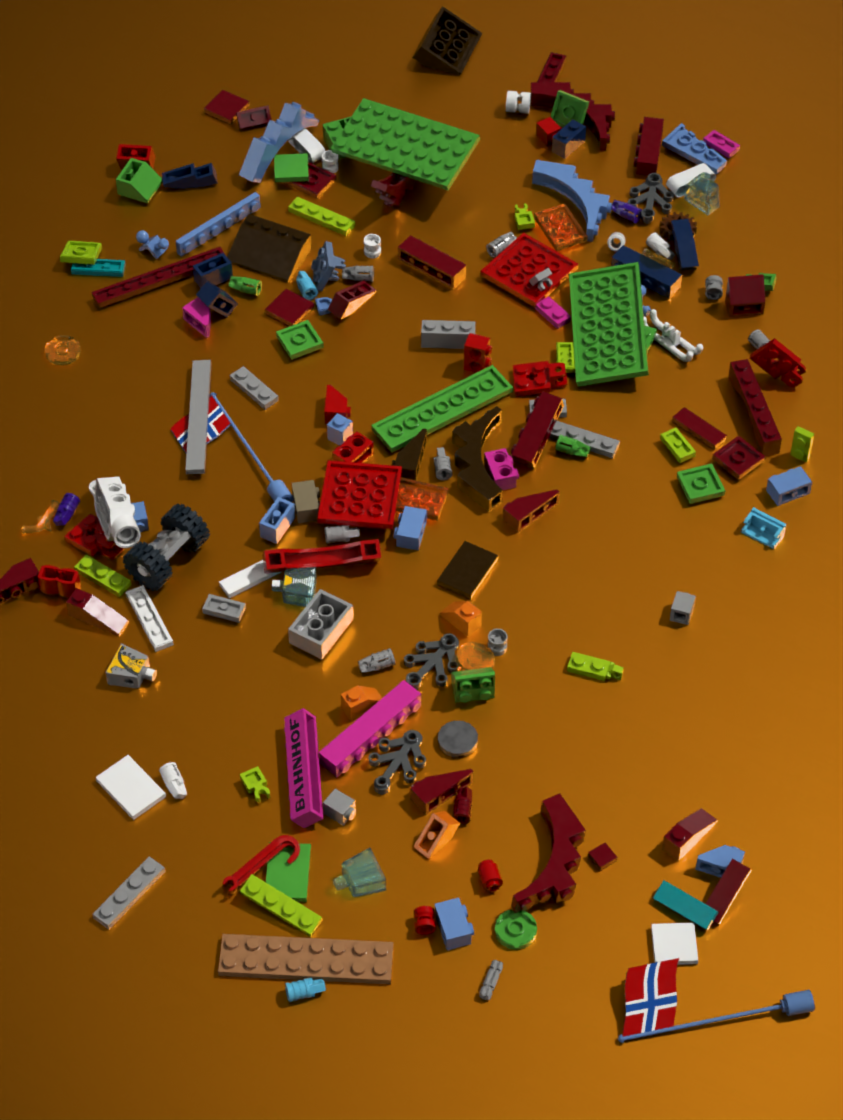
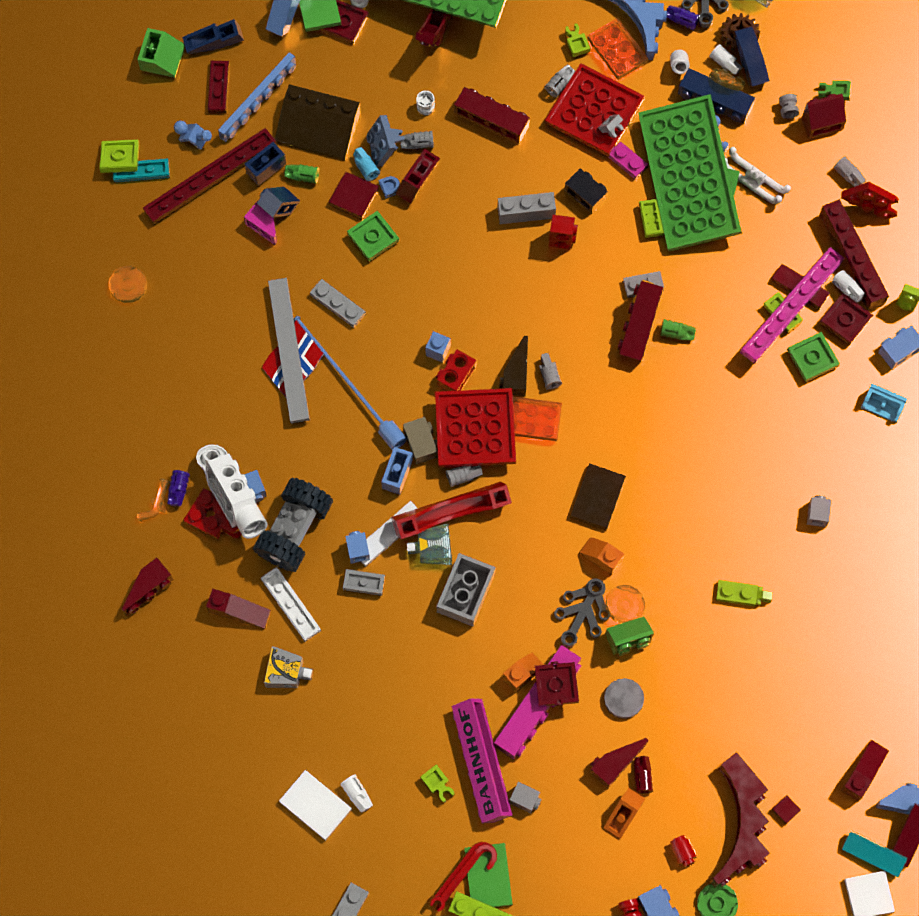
camera: 10 degrees left, 20 degrees up
red brick [37,565,81,598] -> none
lime plate [74,554,132,598] -> none
red brick [116,144,156,169] -> none
lime plate [288,197,355,236] -> none
red slope [324,385,351,424] -> none
clear light blue torso [333,848,386,897] -> none
light grey hinge [358,648,395,673] -> none
dark grey plant [368,730,426,795] -> none
bright green plate [371,365,513,453] -> none
medium blue brick [394,506,427,550] -> none
dark brown arch [452,406,503,512] -> none
dark pink brick [484,448,519,490] -> none
light grey wheel [488,629,508,656] -> none
dark red slope [503,489,560,533] -> none
red plate [513,361,568,397] -> none
light grey plate [549,421,620,458] -> none
none -> dark red tile [208,60,229,113]
none -> medium blue brick [345,531,370,564]
none -> dark red plate [534,661,579,707]
none -> black brick [564,168,608,214]
none -> dark pink tile [740,247,845,364]
none -> white hinge [832,270,864,303]

